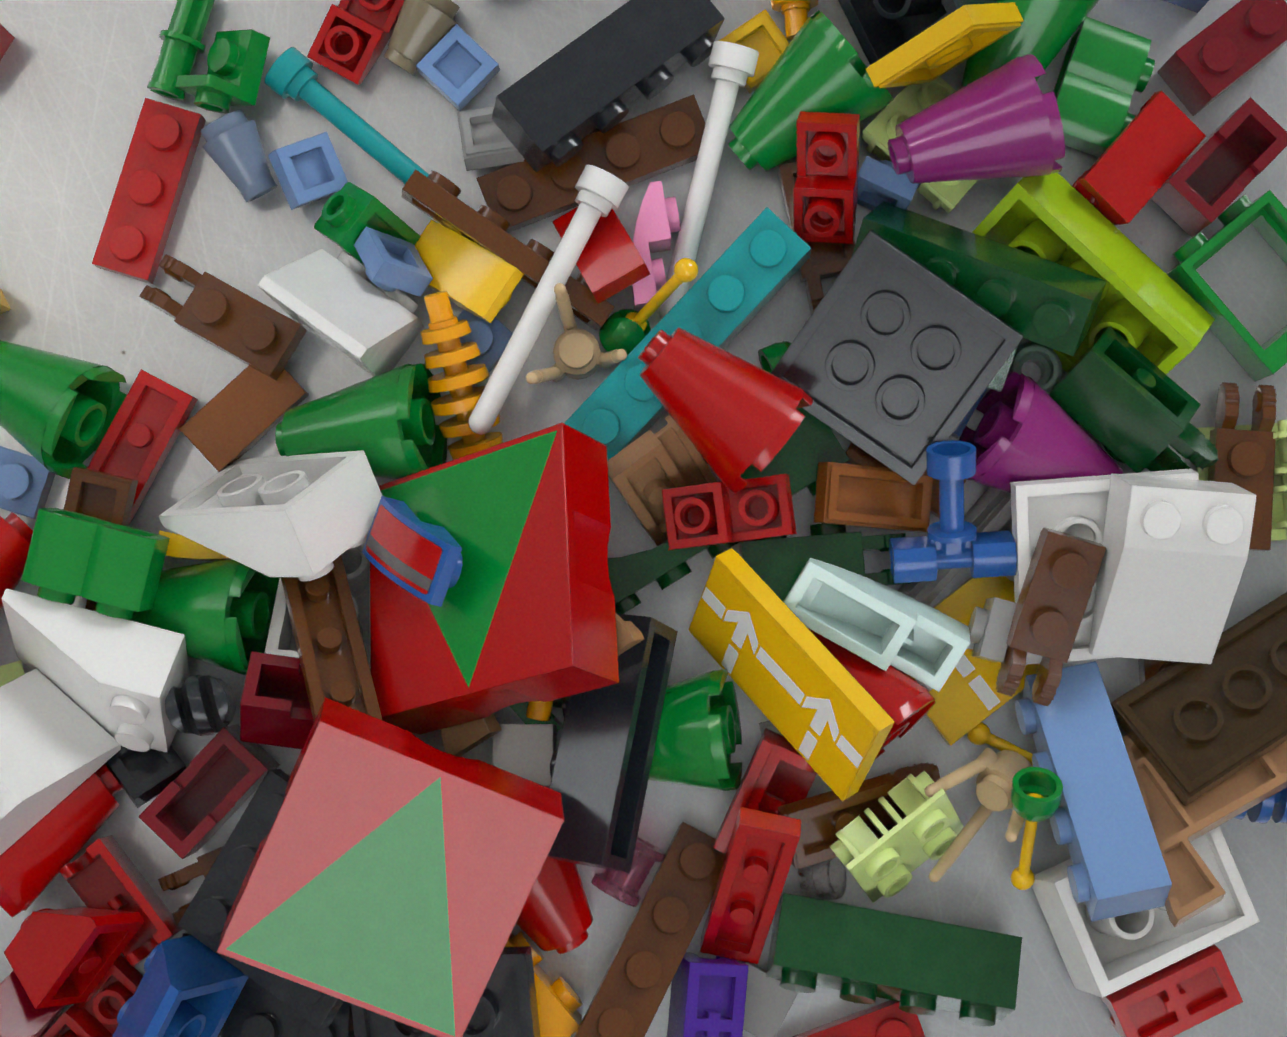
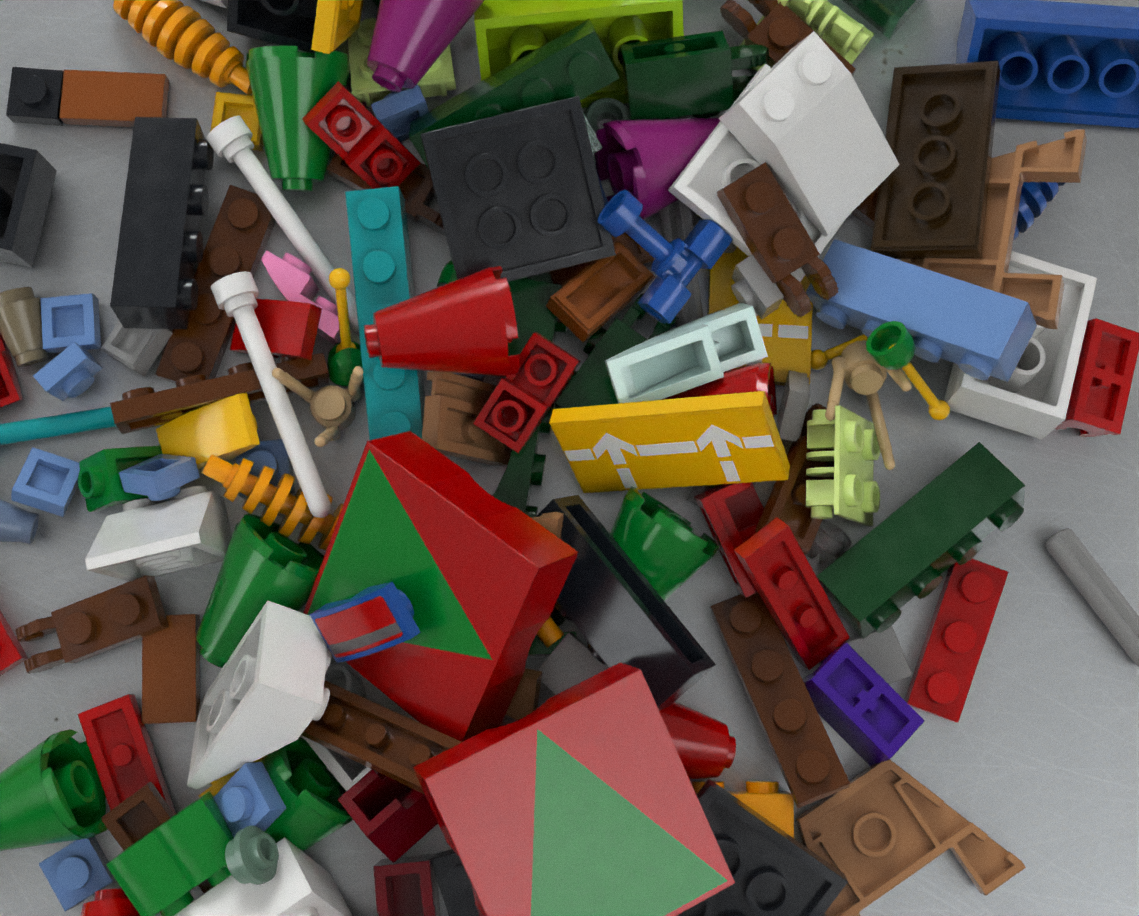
camera: 45 degrees left, 5 degrees down
black arm [165,675,236,736] -> none
clear pink bush [591,836,666,907] -> none
none -> medium blue plate [33,342,103,401]
none -> medium blue plate [213,762,286,837]
none -> sand green plate [225,826,279,885]
none -> light grey tile [777,370,810,441]

